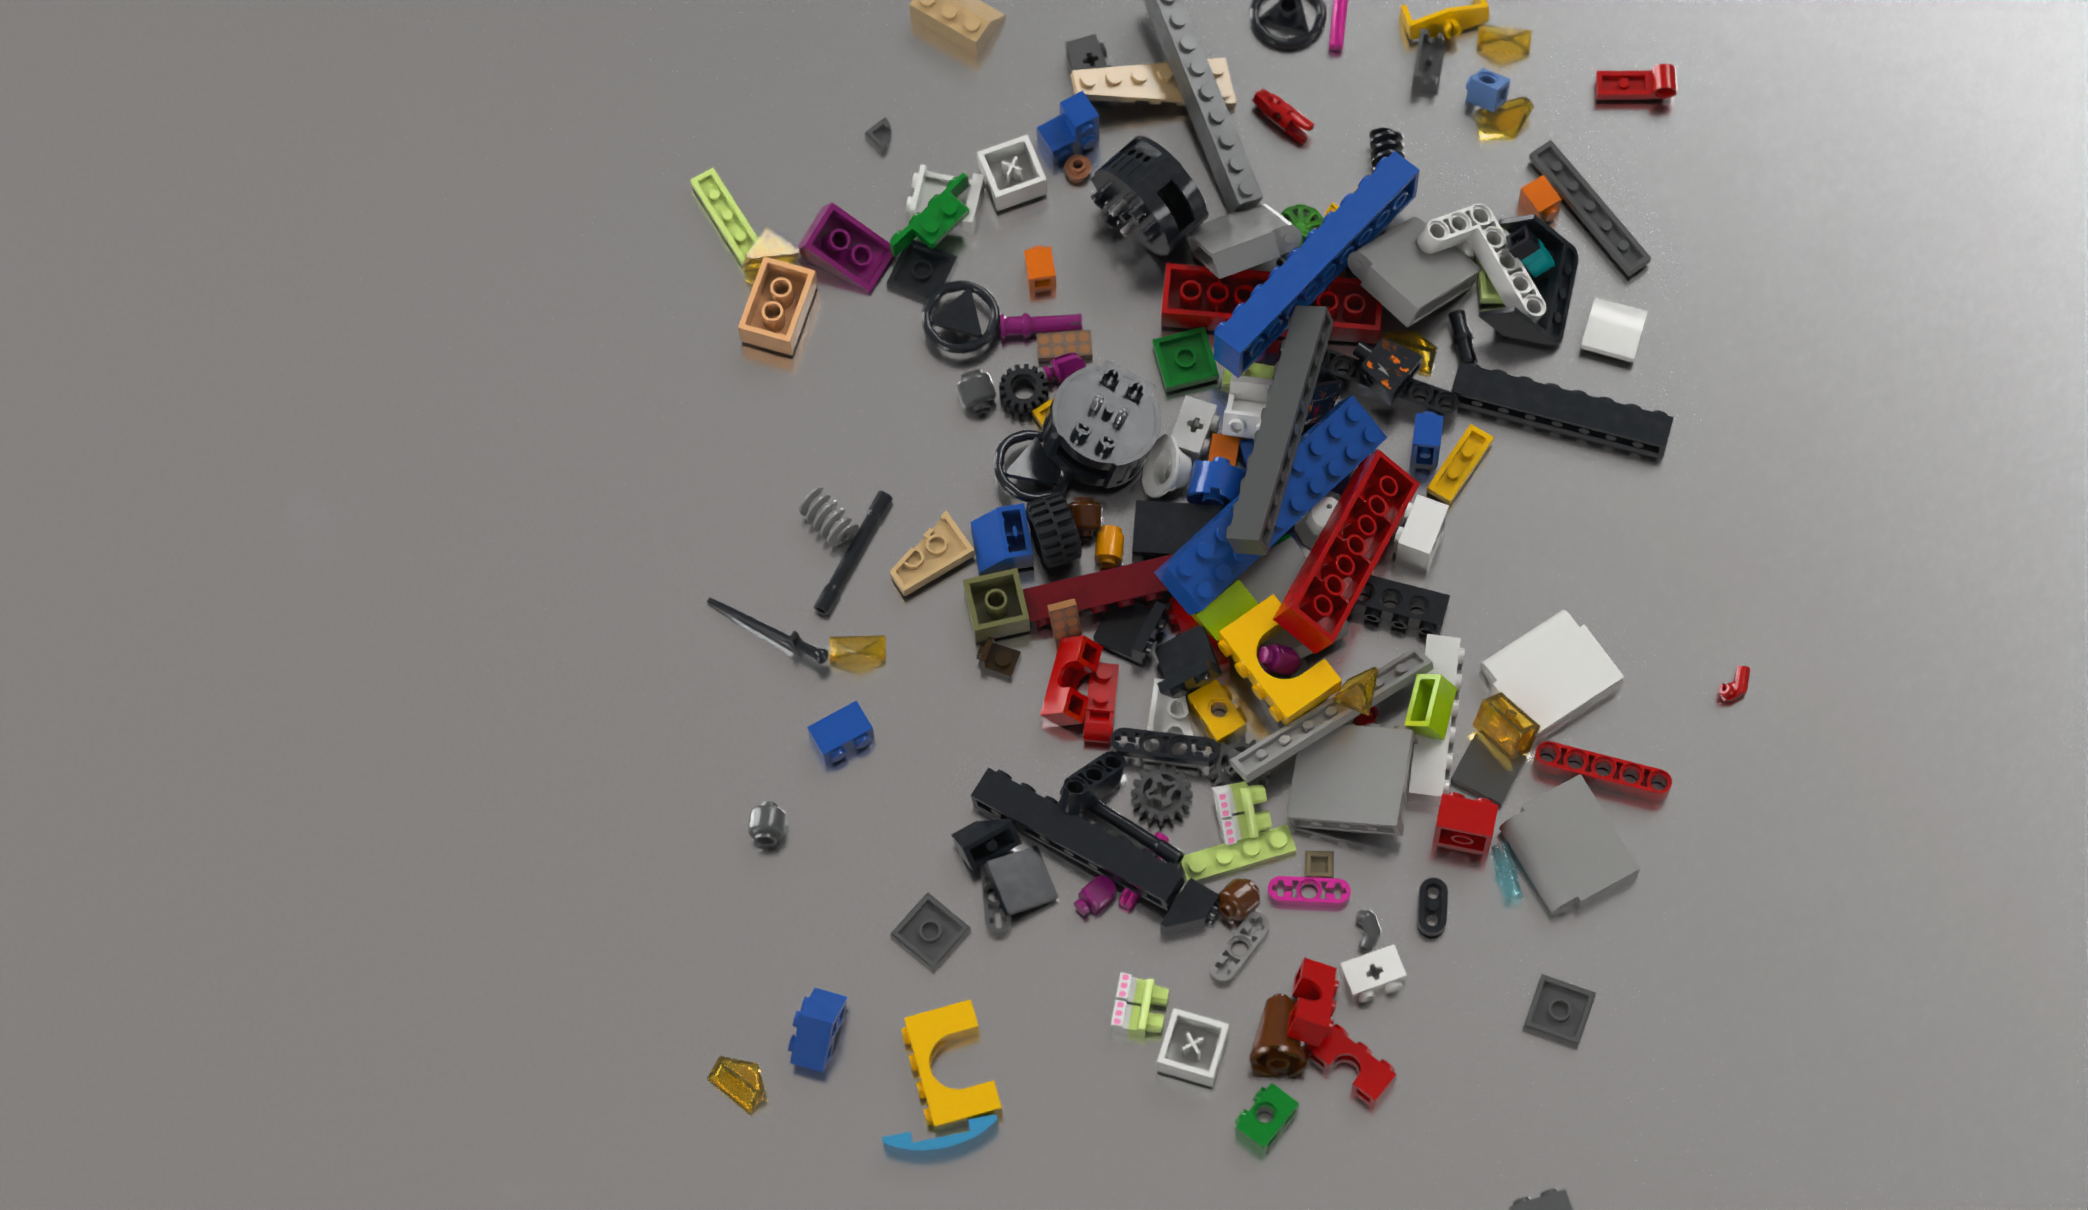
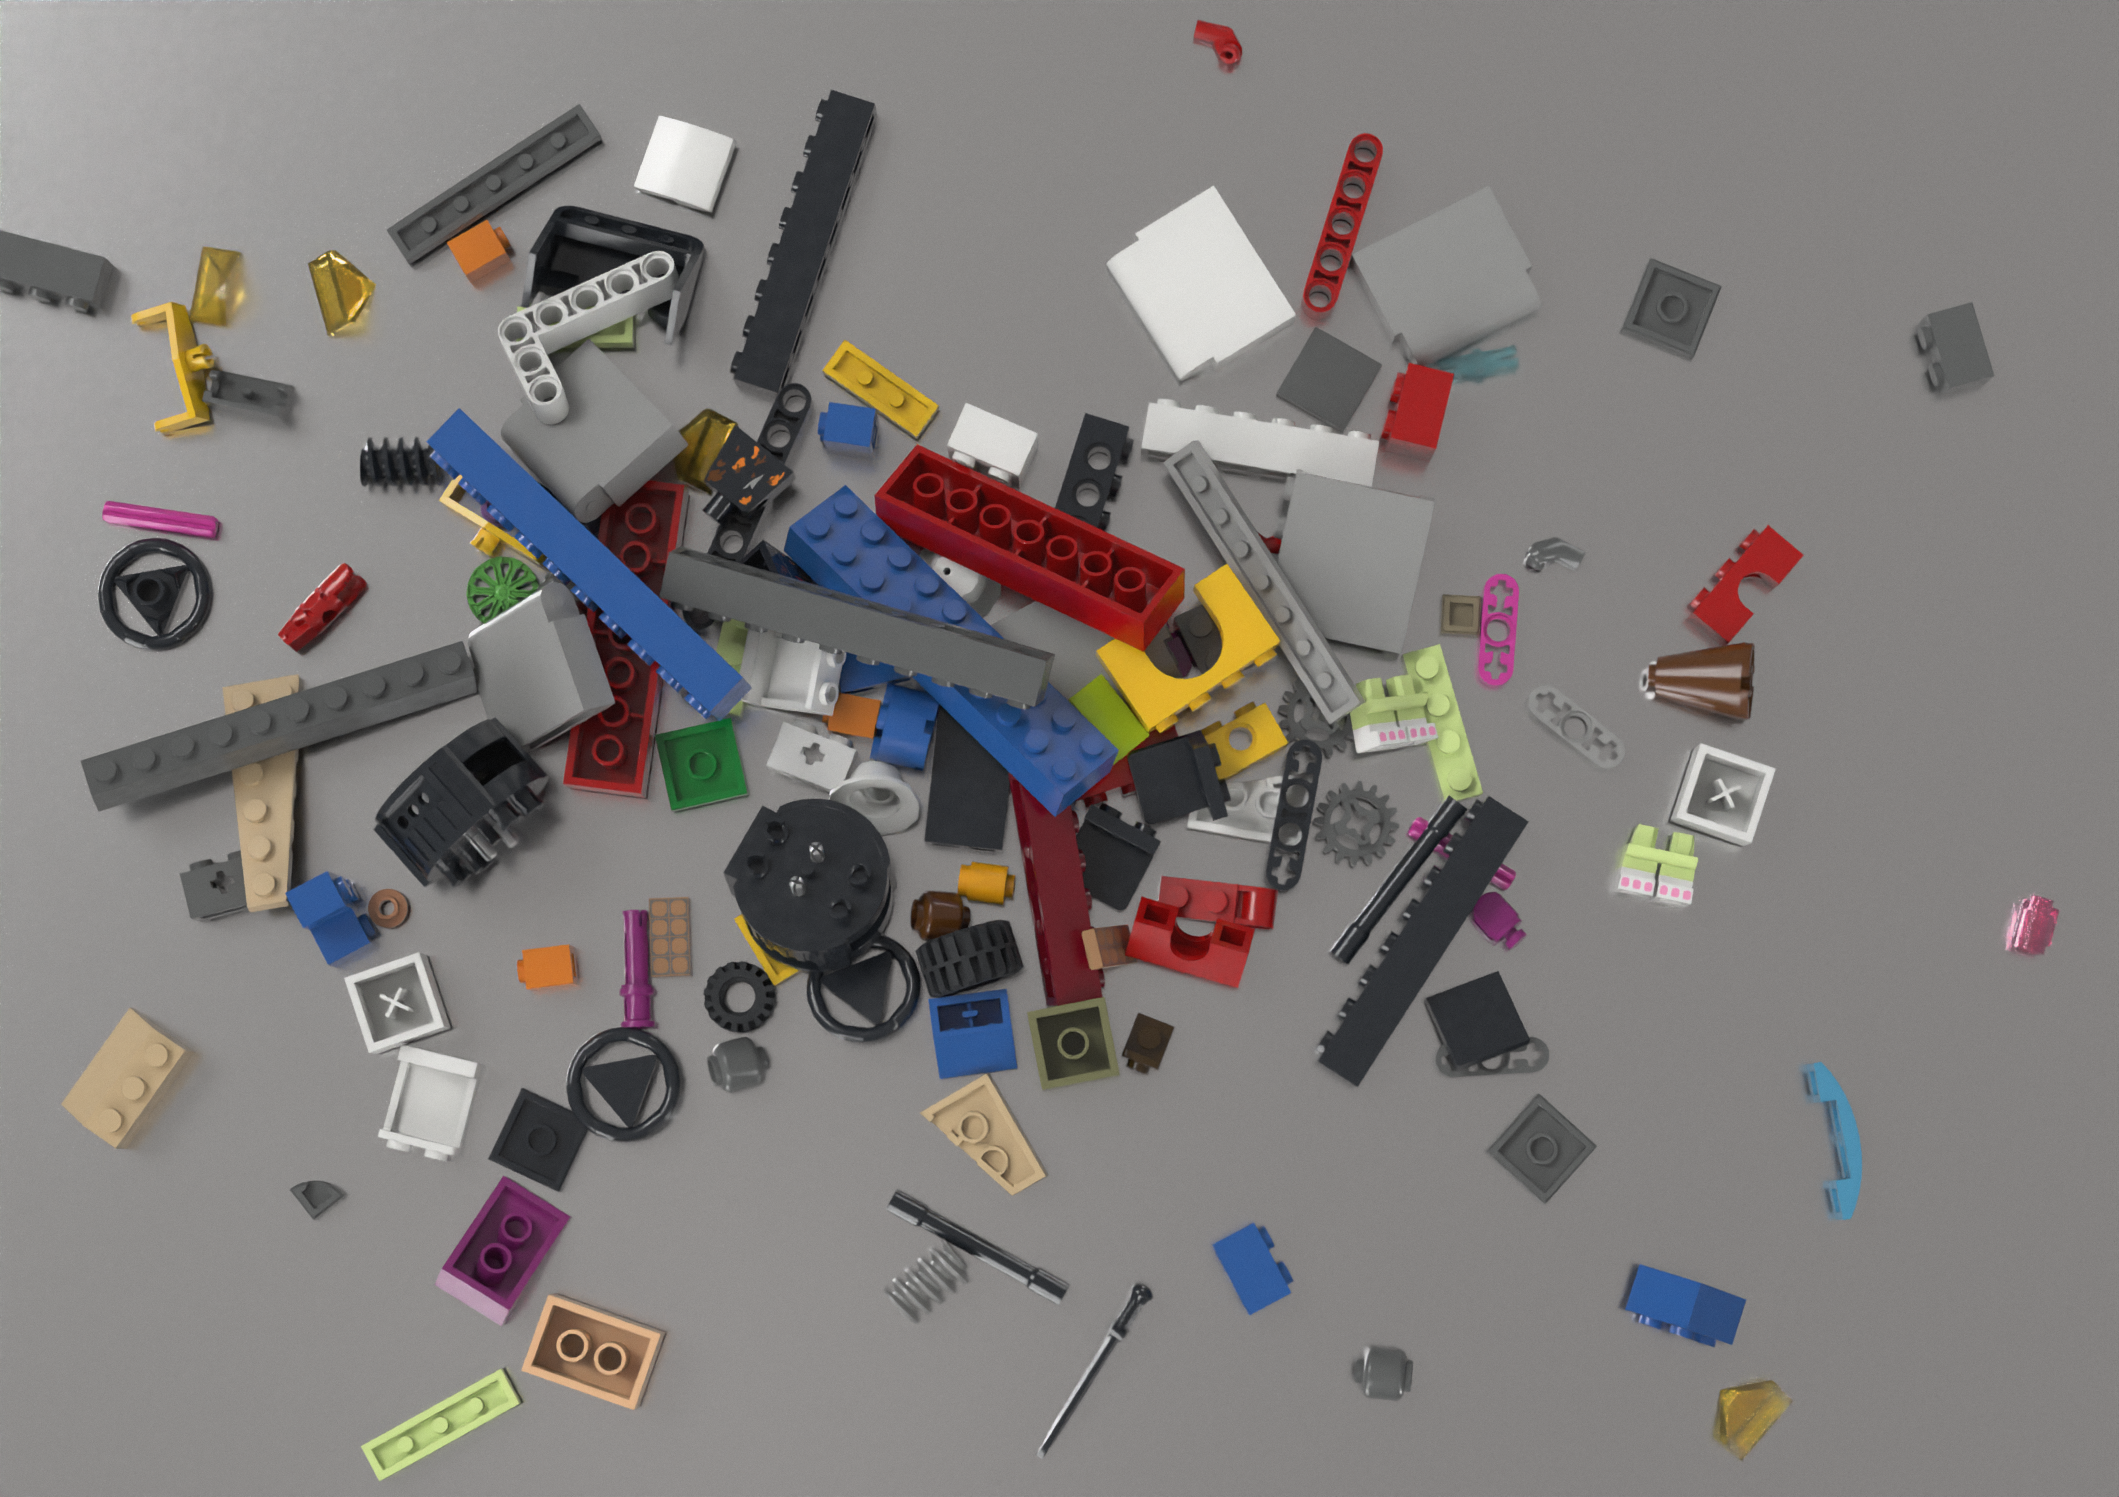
camera: 90 degrees left, 15 degrees up
clear yellow slope [742,228,800,272] -> none
clear yellow slope [830,635,886,665] -> none
green bracket [890,172,970,257] -> none
yellow arch [901,999,1003,1133] -> none
black slope [951,819,1022,871] -> none
magenta arm [1043,352,1086,384] -> none
black beam [1059,751,1126,814] -> none
black slope [1160,877,1220,935] -> none
reddish brown head [1218,878,1260,921] -> none
green brick [1235,1082,1299,1155] -> none
magenta arm [1257,644,1300,675] -> none
red arch [1286,957,1339,1047] -> none
clear yellow slope [1332,666,1379,716] -> none
white brick [1339,944,1407,1003] -> none
lime brick [1404,674,1457,740] -> none
black plate [1417,878,1448,936] -> none
black pin [1448,310,1478,364] -> none
medium blue brick [1466,68,1511,113] -> none
clear yellow brick [1472,692,1541,760] -> none
leg [1506,224,1555,277] -> none
red plate [1596,63,1677,100] -> none

